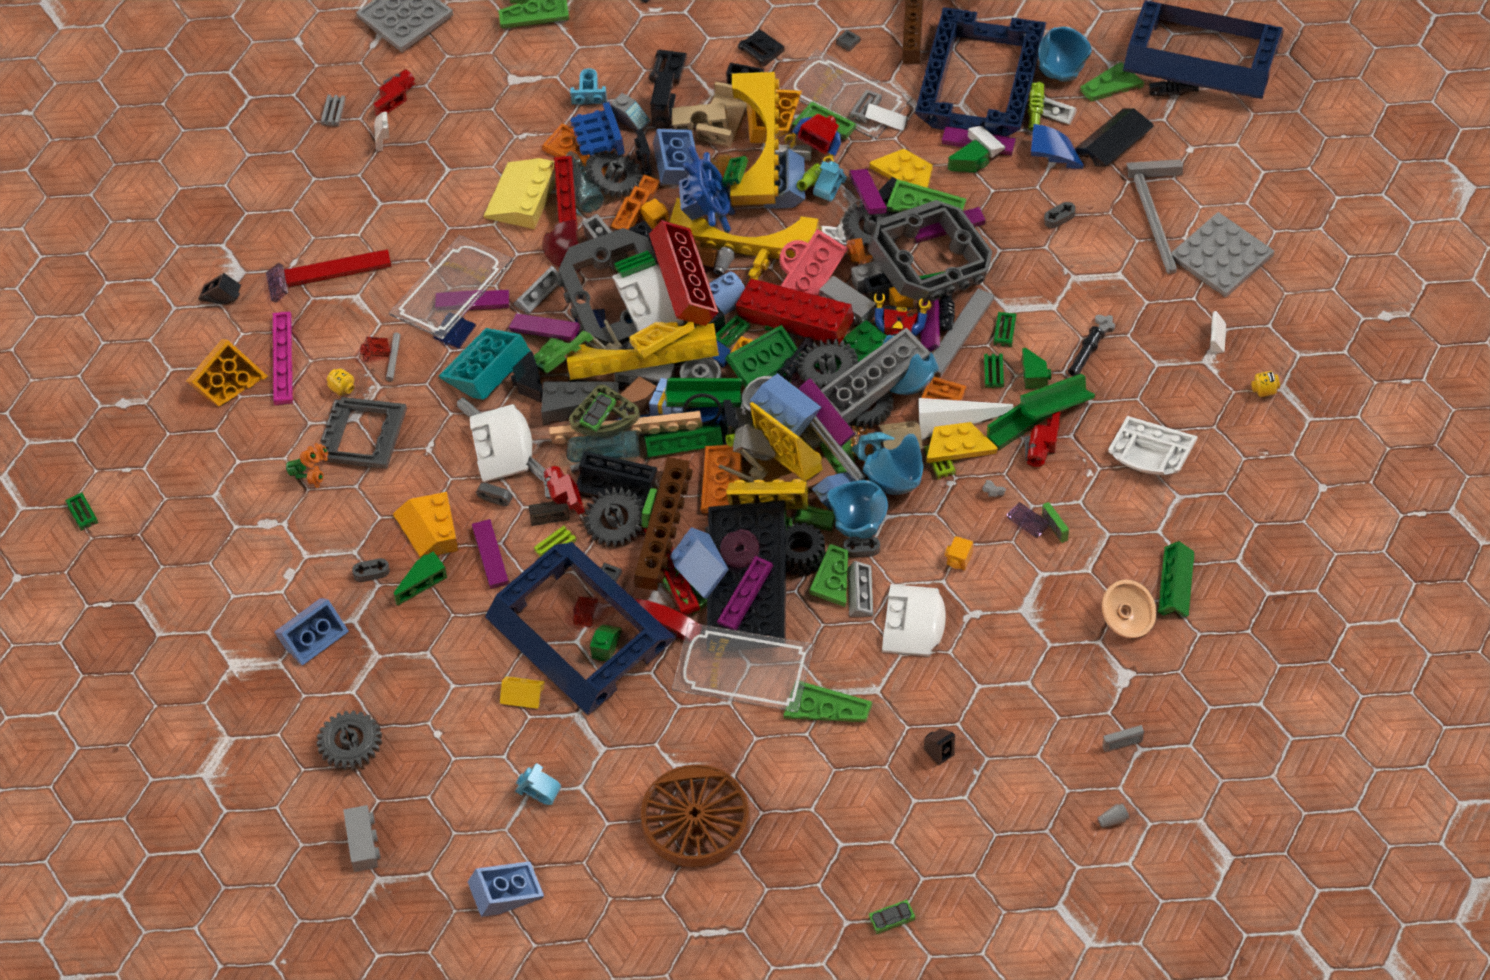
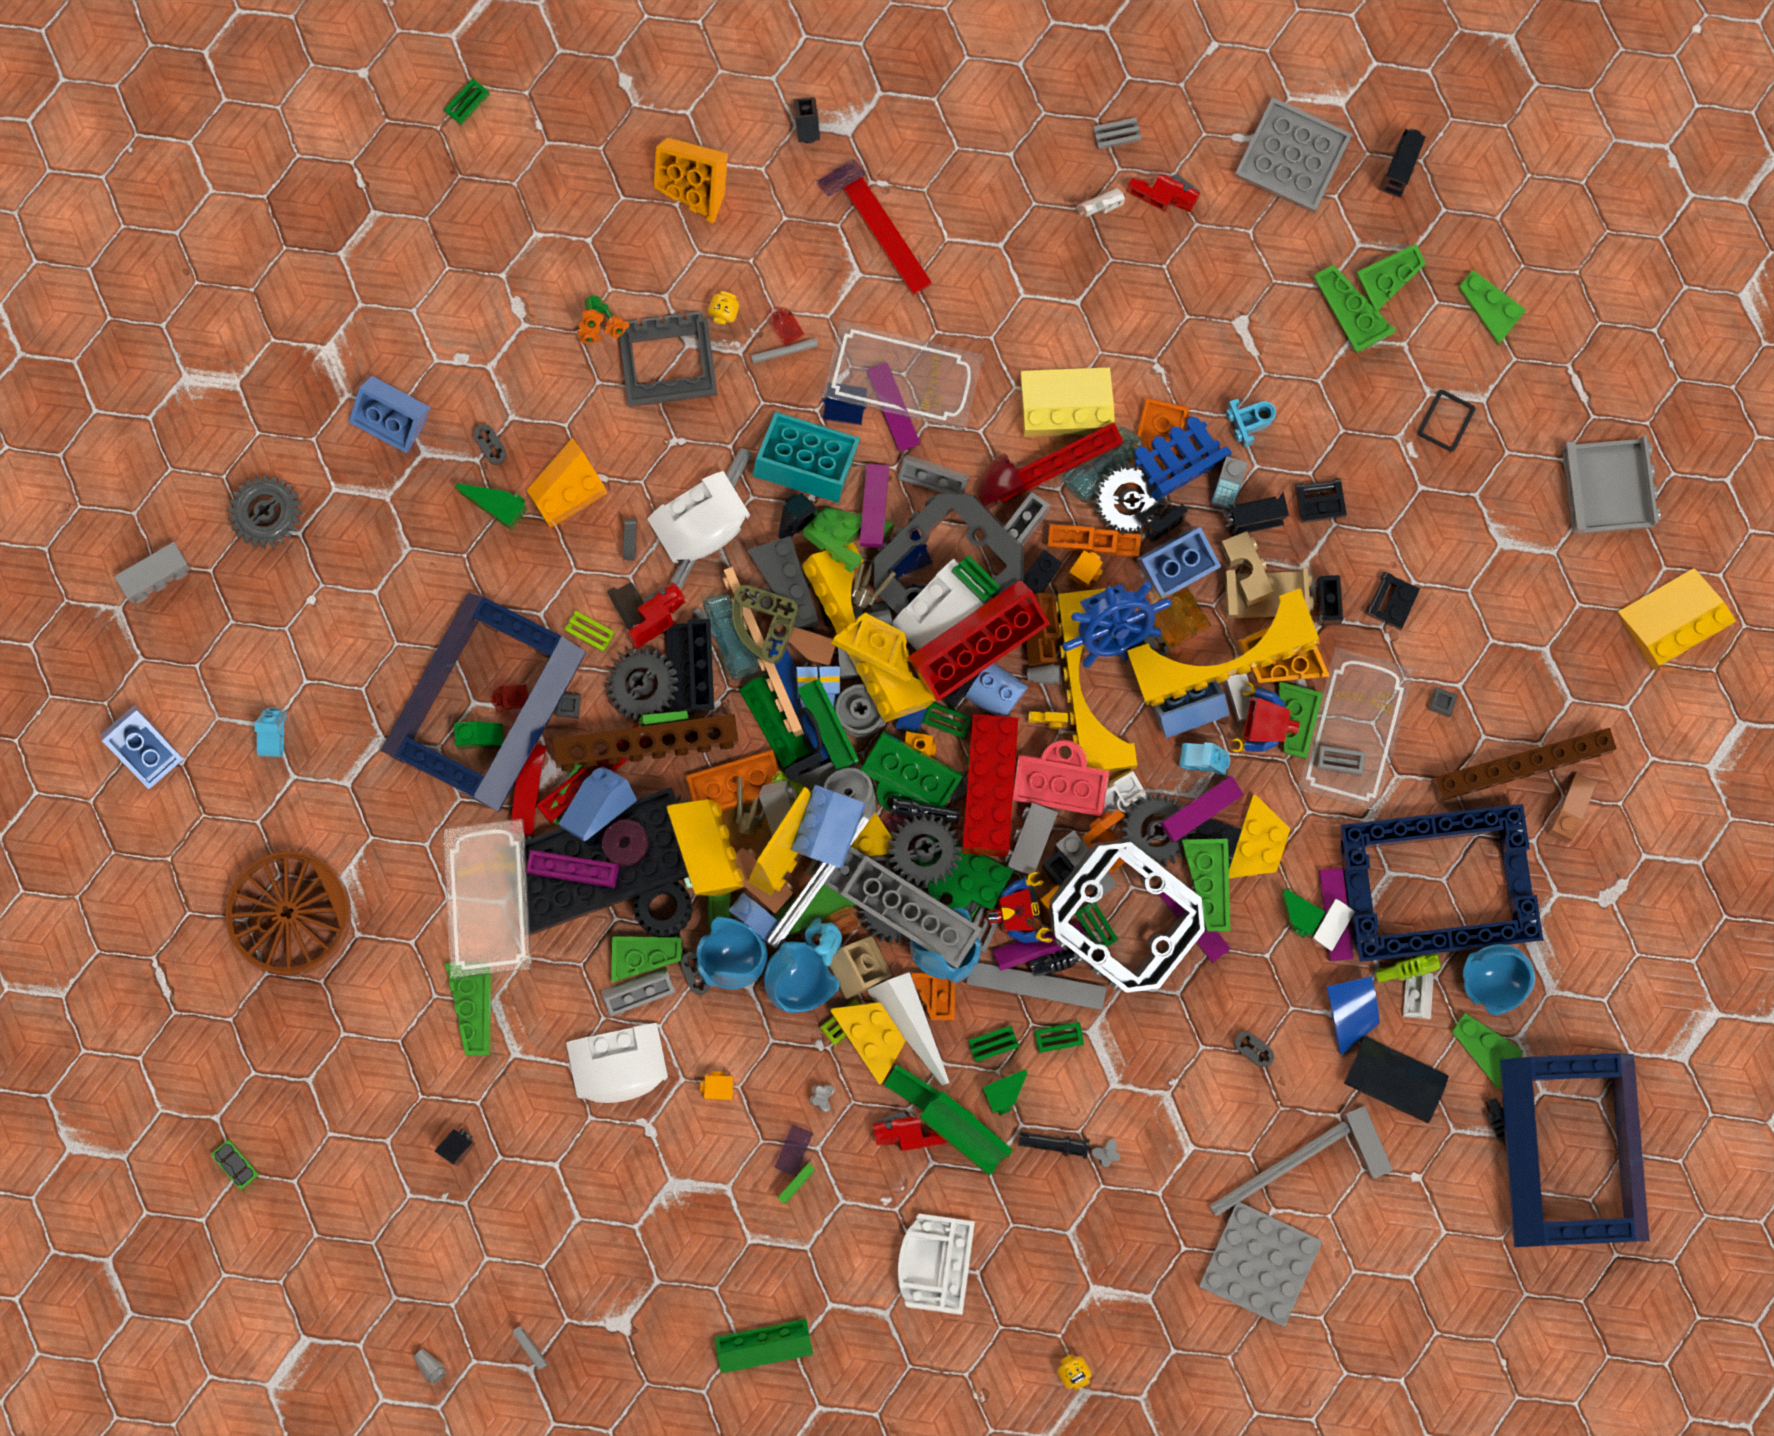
camera: 65 degrees right, 25 degrees up
dark pink tile [273,311,293,405] -> none
magenta tile [472,519,509,589] -> none
yellow panel [500,676,545,709] -> none
tile [580,392,616,432] -> none
green tile [722,156,748,187] -> none
lime hinge [797,163,822,191] -> none
magenta tile [798,378,855,447] -> none
white sticker [865,103,907,131] -> none
light nougat dish [1102,580,1156,638] -> none
white slope [1210,311,1226,353] -> none

